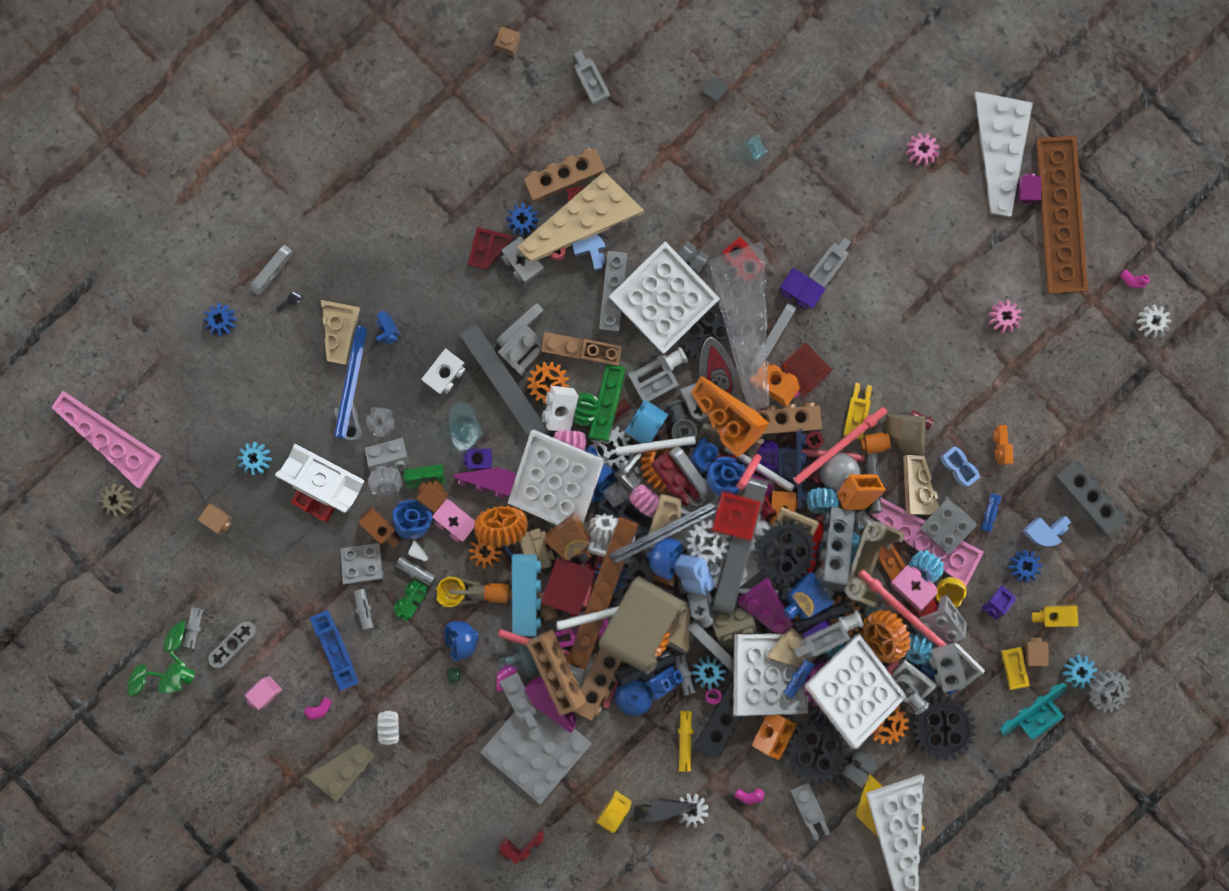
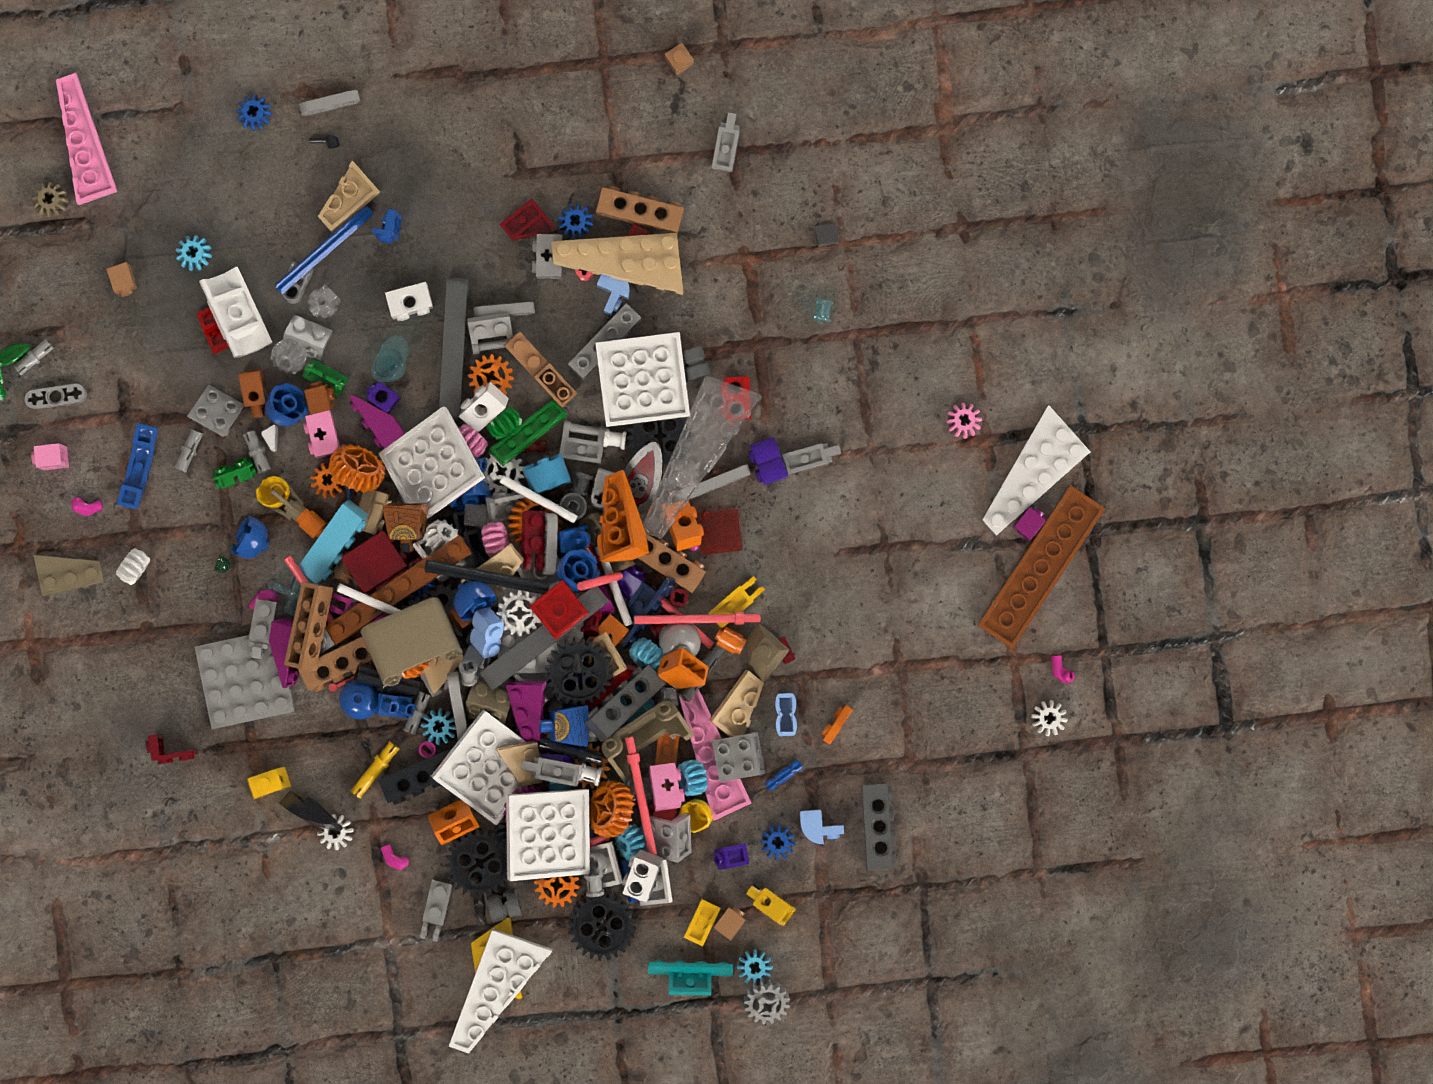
camera: 40 degrees right, 0 degrees up
blue pin [783,659,815,699] -> none
bright pink gear [988,300,1022,333] -> none

